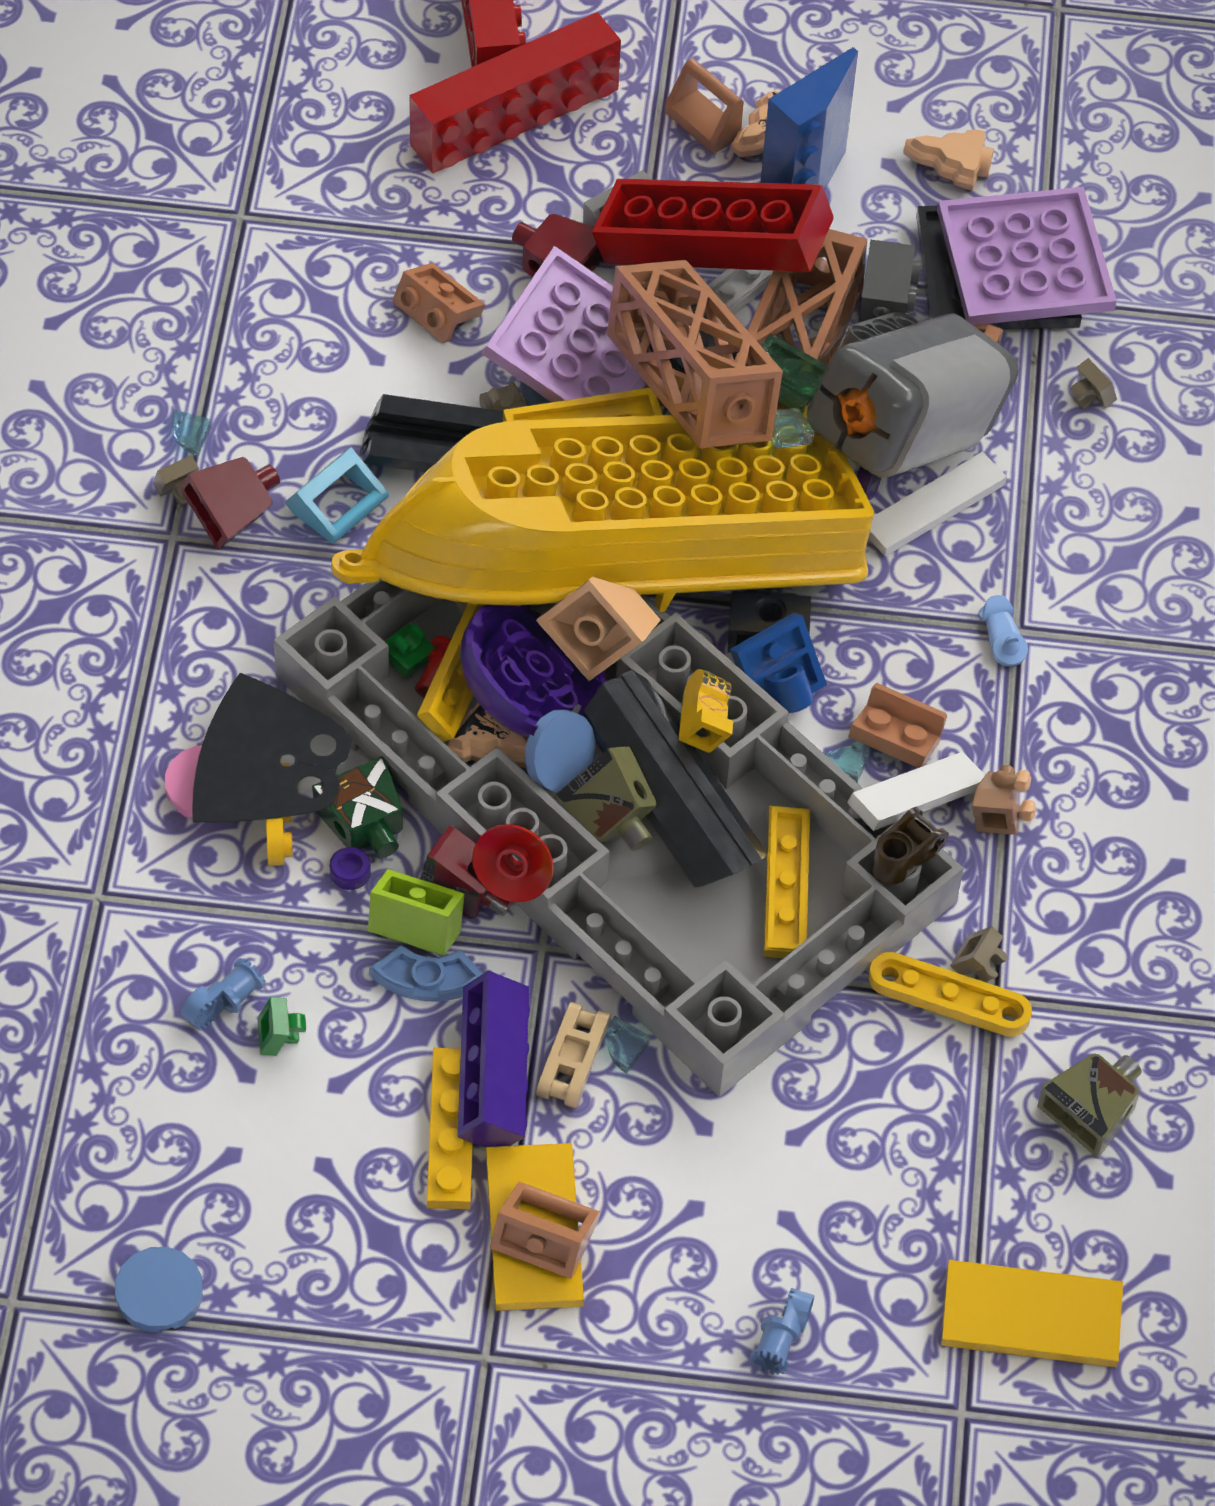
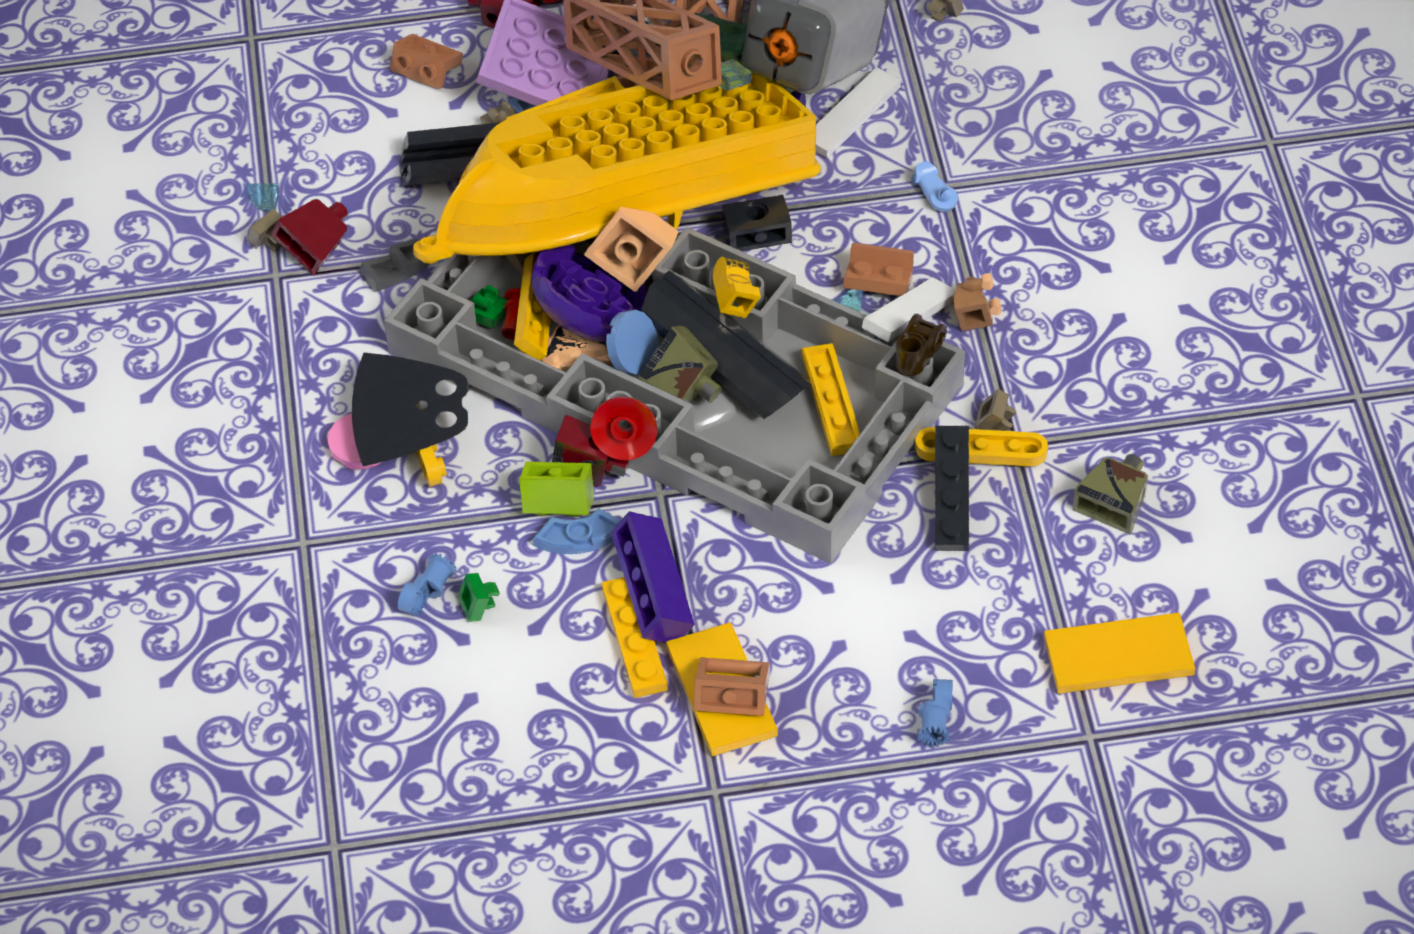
camera: 10 degrees left, 5 degrees down
medium blue tile [115,1247,203,1333] -> none
medium azure tile [284,447,389,543] -> none
dark green torso [312,756,403,858] -> none
dark purple tile [329,847,371,890] -> none
tan plate [536,1002,611,1109] -> none
clear light blue tile [607,1016,650,1074] -> none
blue plate [729,612,827,713] -> none
none -> dark grey slope [360,239,430,292]
none -> black plate [935,426,969,551]

